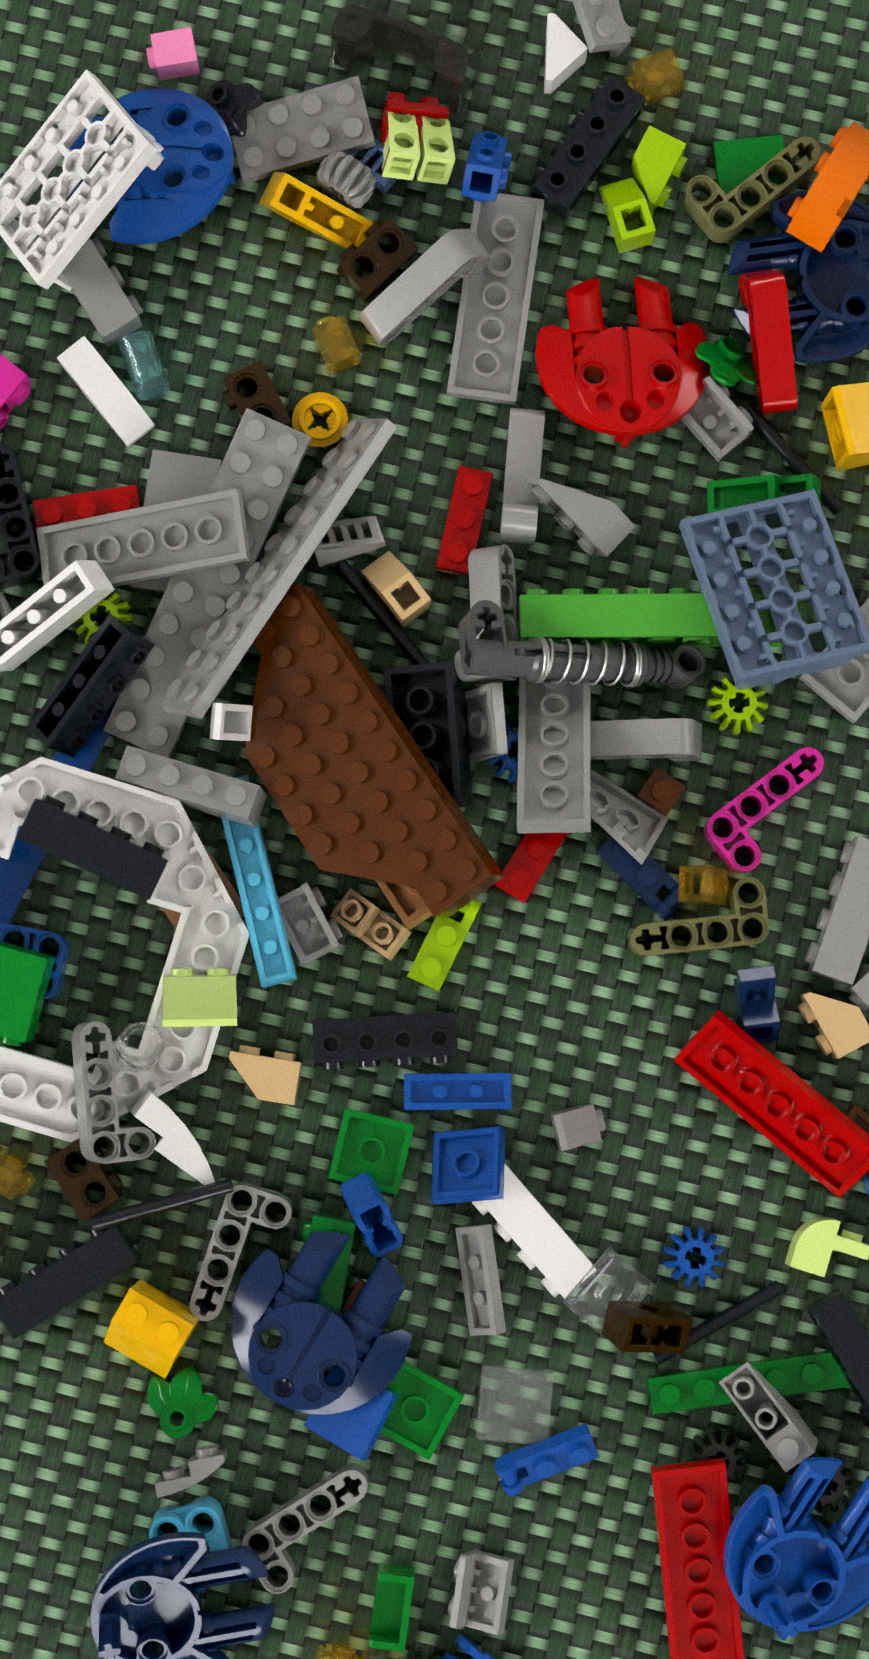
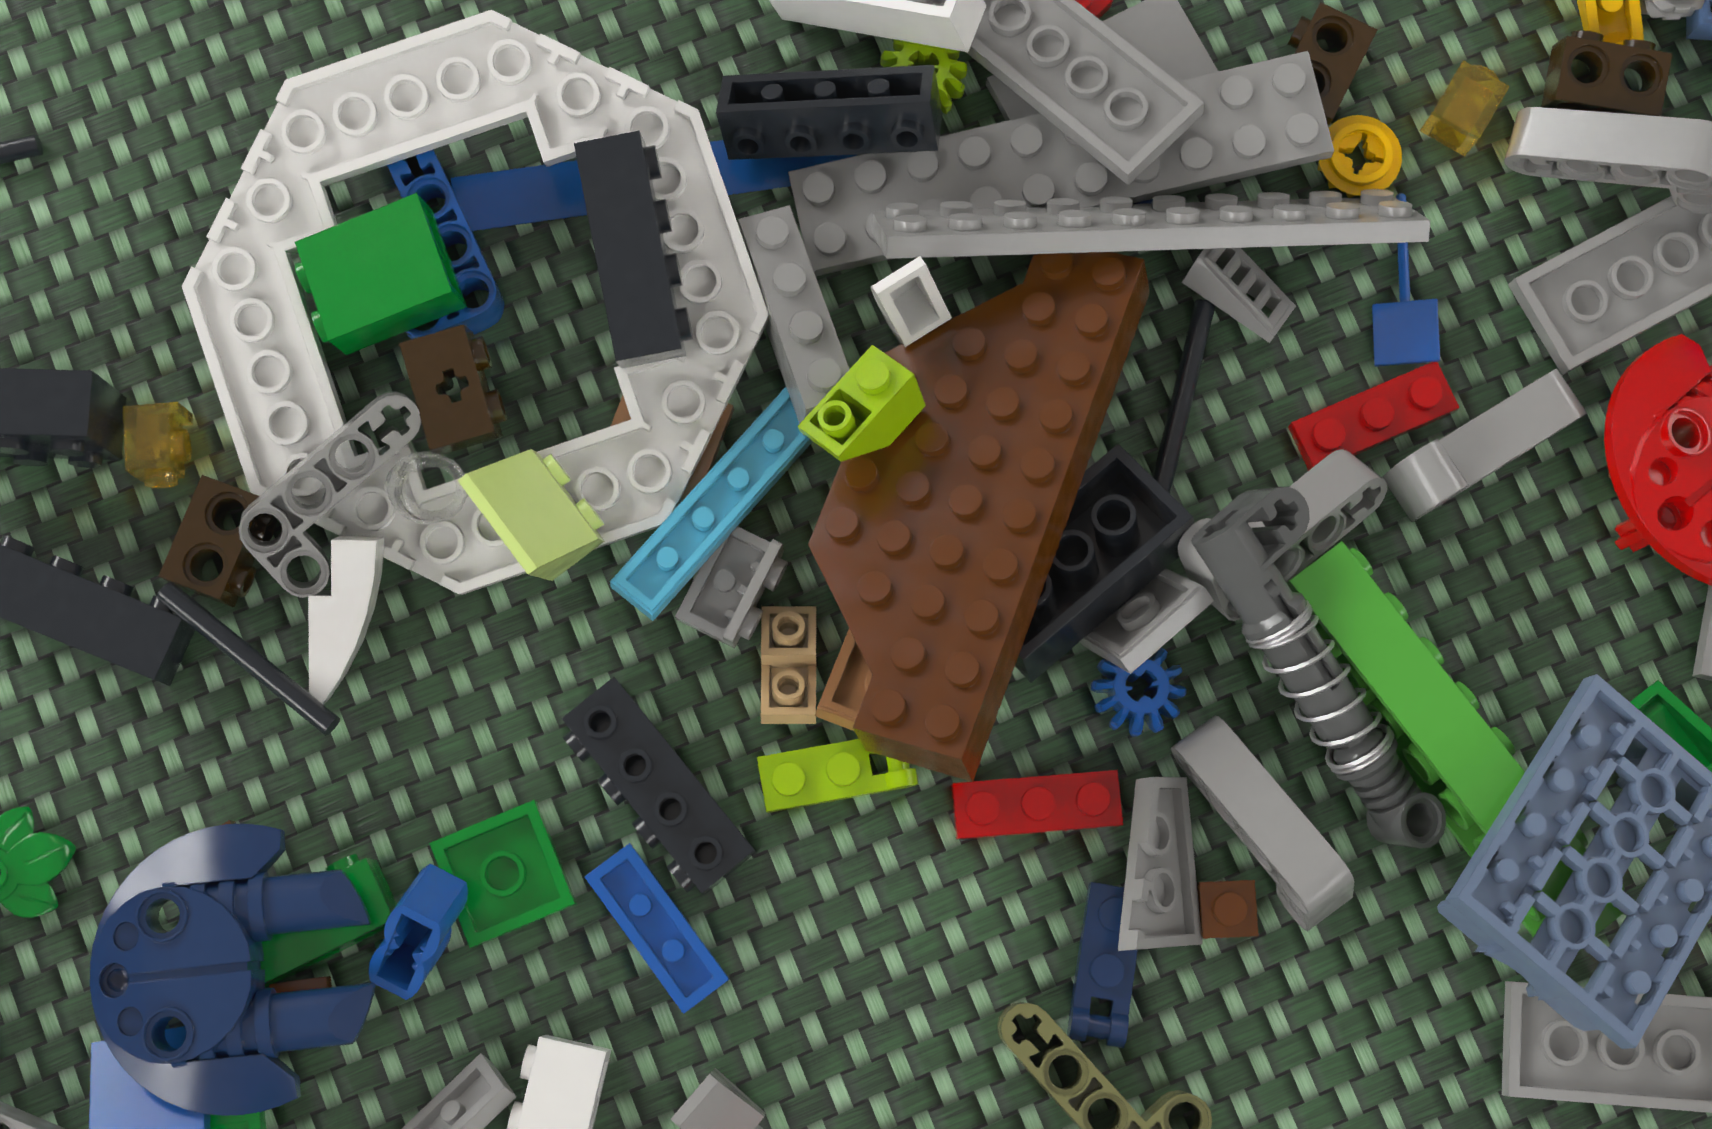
camera: 50 degrees right, 5 degrees down
yellow slope [104,1279,199,1379] -> none
light grey beam [189,1182,294,1322] -> none
tan slope [229,1045,303,1105] -> none
tan slope [361,551,431,627] -> none
blue tile [431,1126,505,1205] -> none
light grey plate [517,677,591,833] -> none
light grey slope [526,477,636,557] -> none
clear yellow brick [678,865,731,906] -> none
dark pink beam [704,747,824,874] -> none
lime gear [707,677,768,735] -> none
none -> dark brown brick [399,324,507,455]
none -> lime slope [797,345,926,462]
none -> blue piece [1372,193,1441,367]

